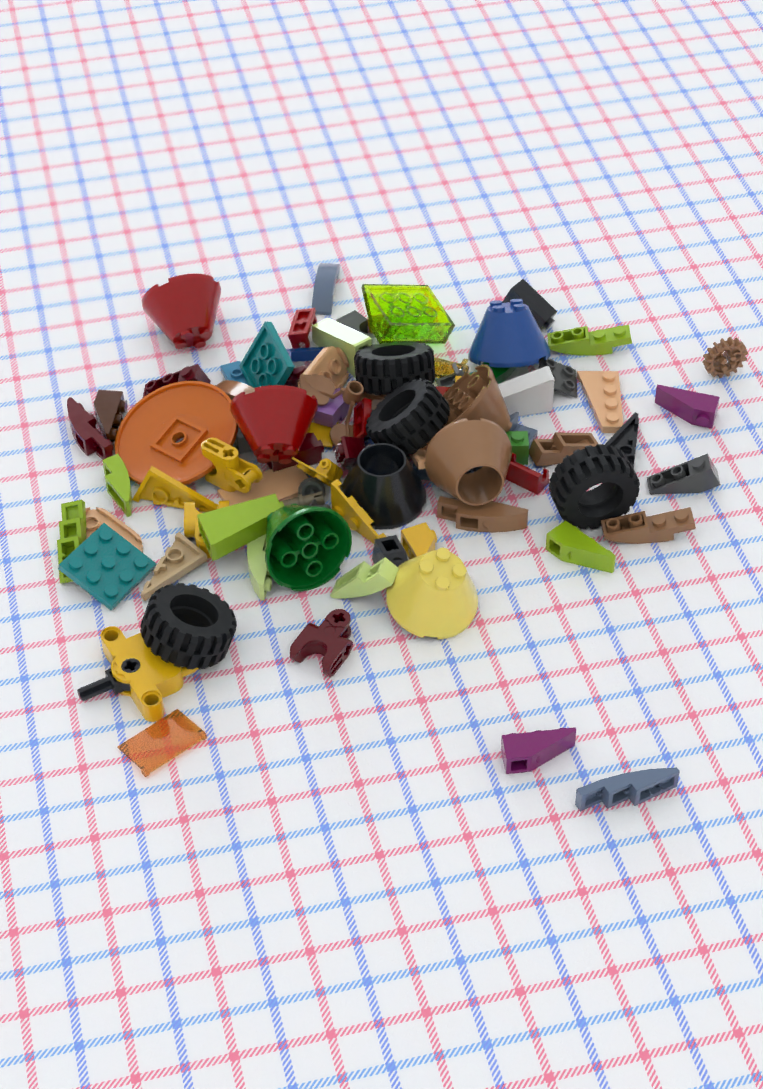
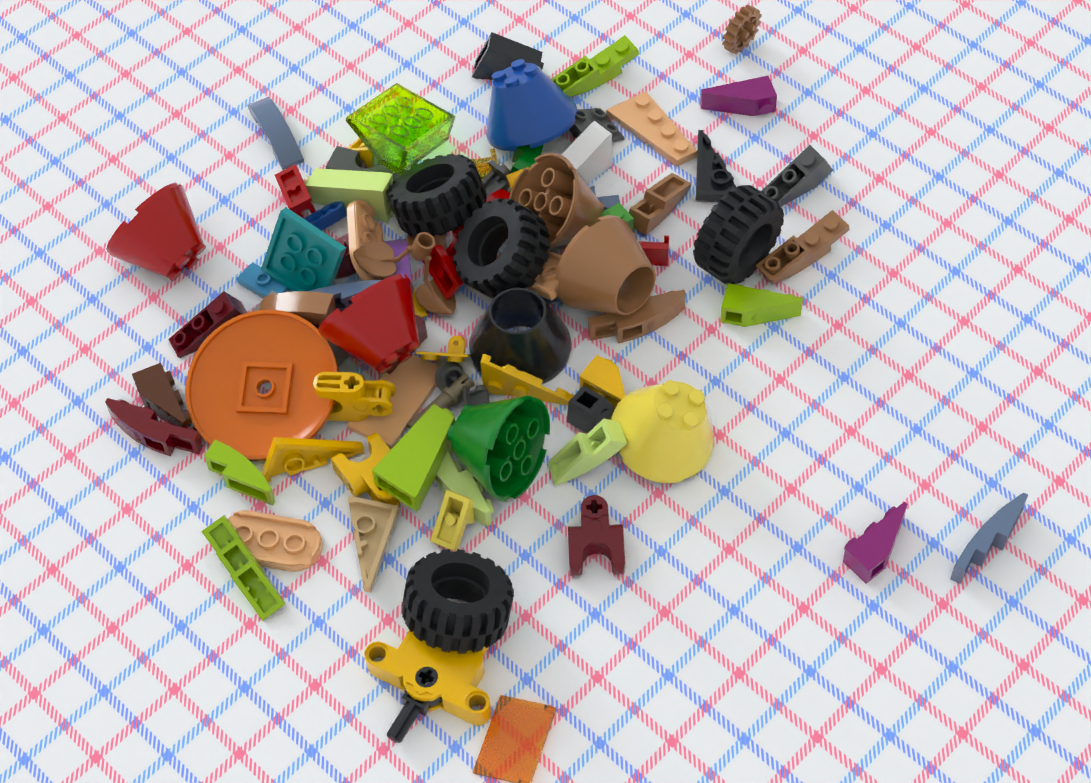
camera: 30 degrees left, 10 degrees up
teal plate [58,523,157,611] -> none
dark red slope [334,436,365,468] -> none
none -> light yellow slope [430,490,475,551]

